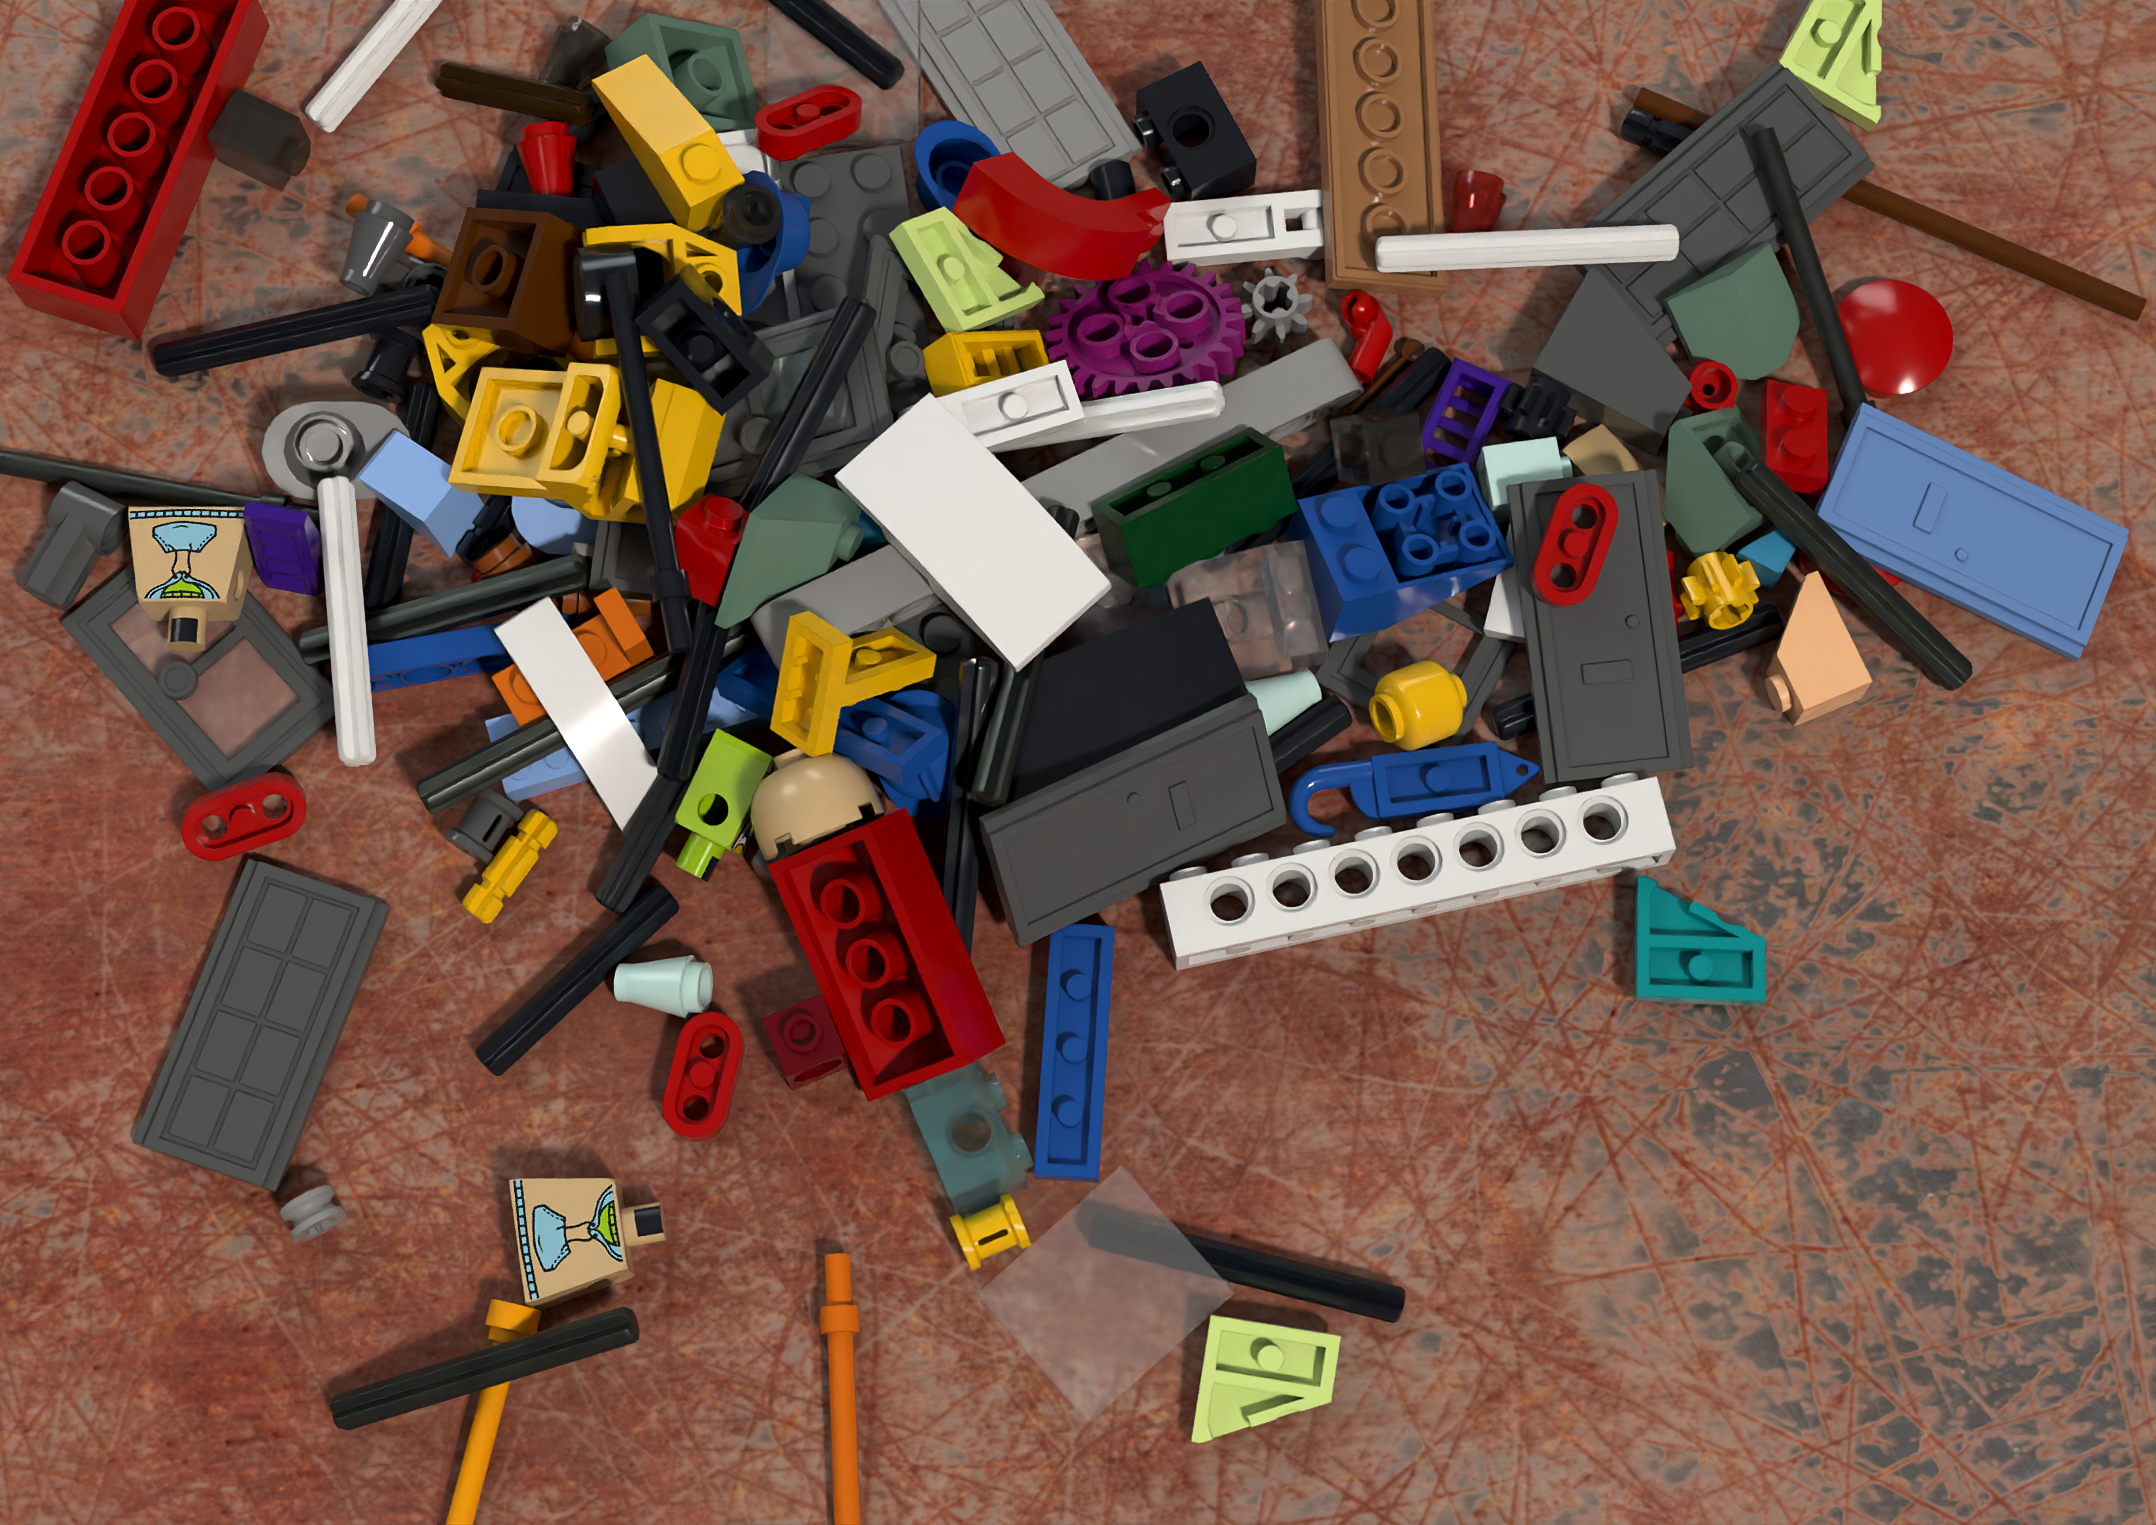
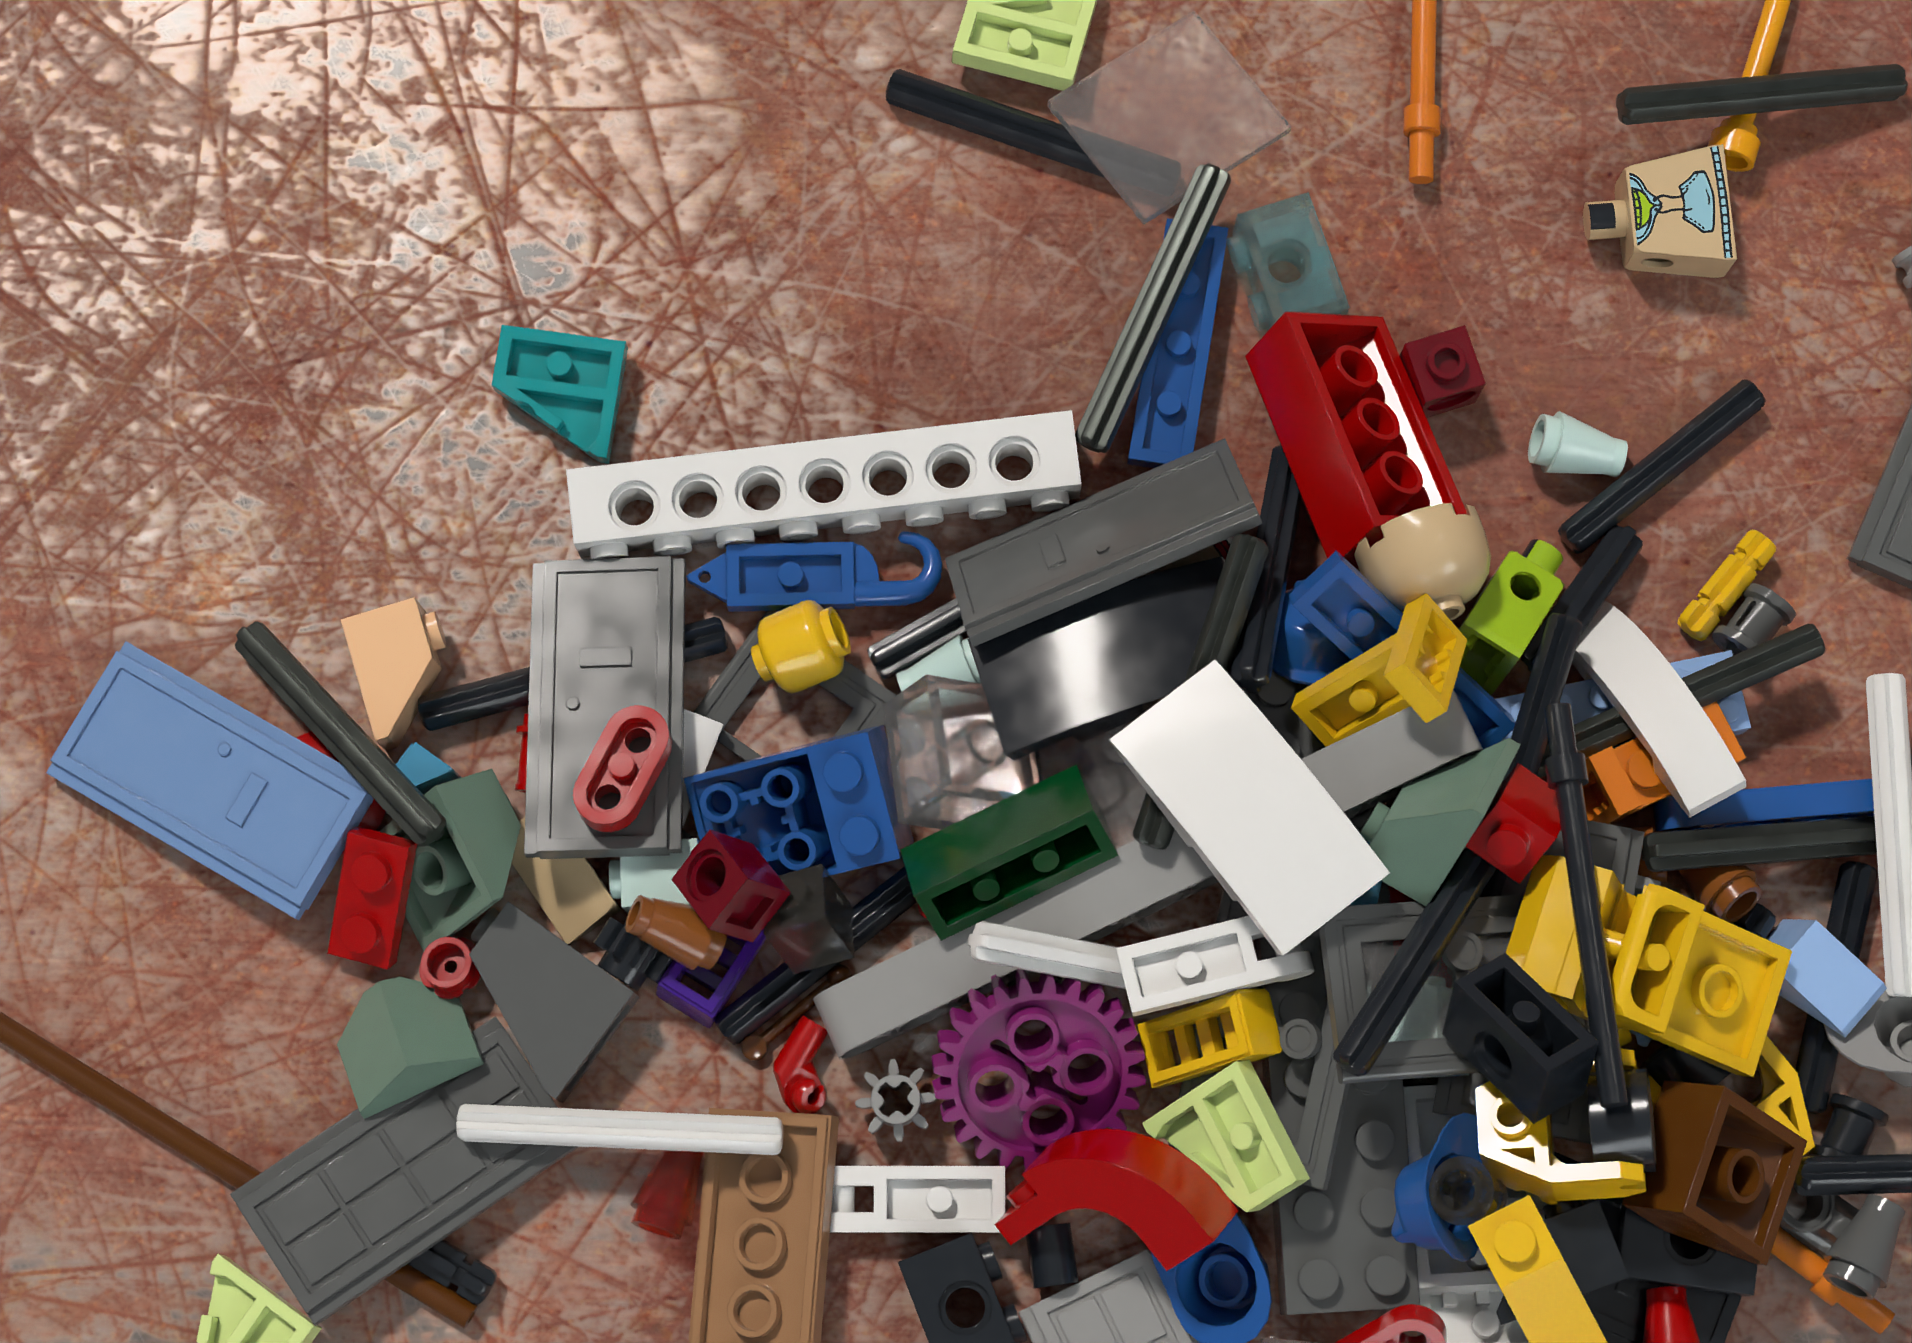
camera: 175 degrees left, 5 degrees up
red plate [662,1012,745,1142] -> none
yellow bush [949,1192,1031,1271] -> none
yellow gear [1679,551,1761,630] -> none
pearl dark grey bar [1751,128,1877,433] -> none
red dish [1837,280,1953,399] -> none
none -> dark orange cone [625,895,728,970]
none -> dark red brick [671,829,791,943]
none -> pearl dark grey axle [1075,163,1231,453]

